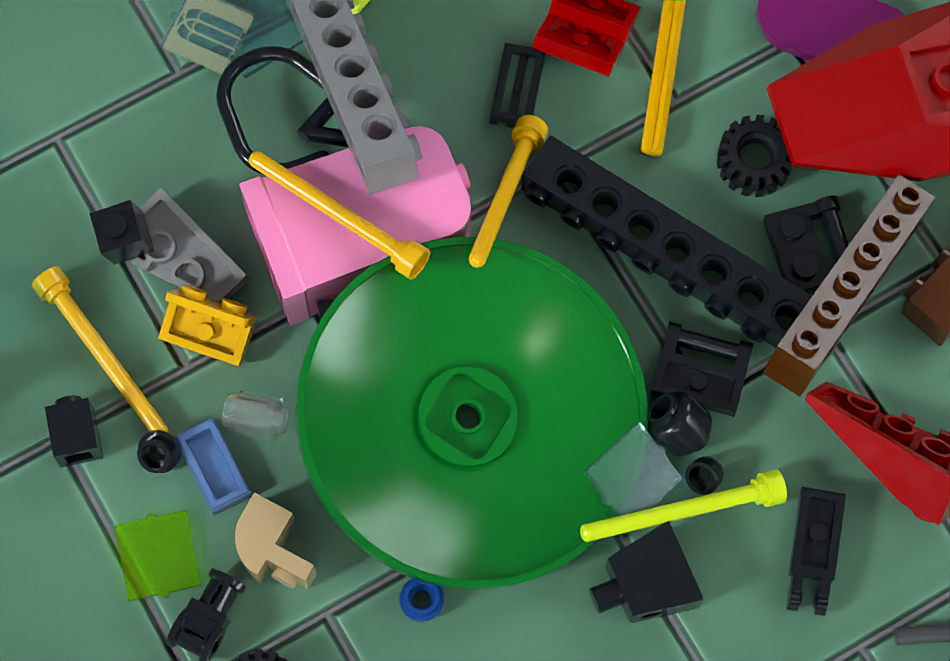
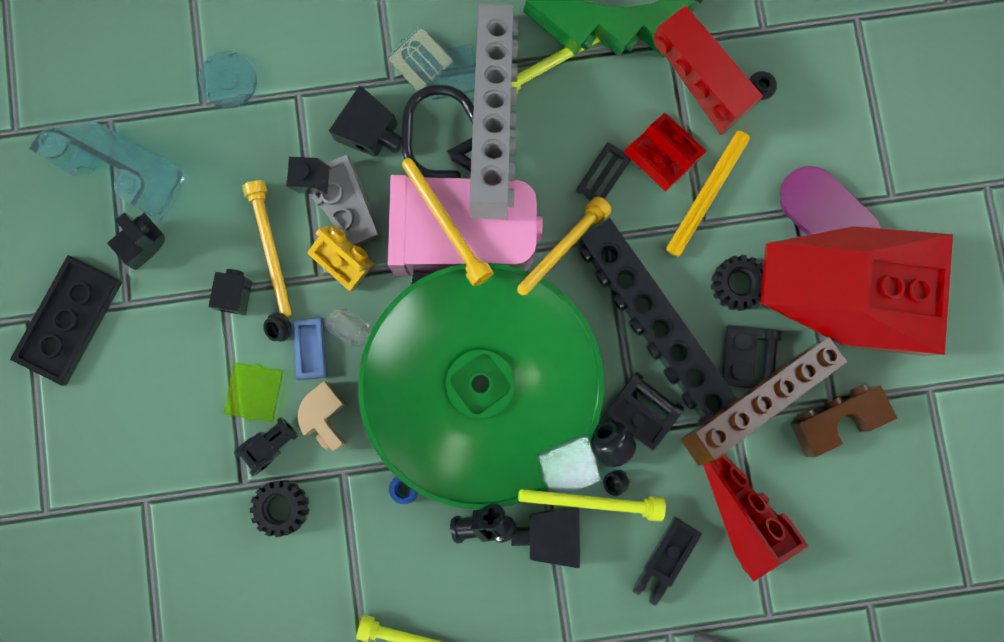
camera: 25 degrees right, 10 degrees up
none -> black torso [329,85,402,157]
none -> black connector [450,504,516,544]

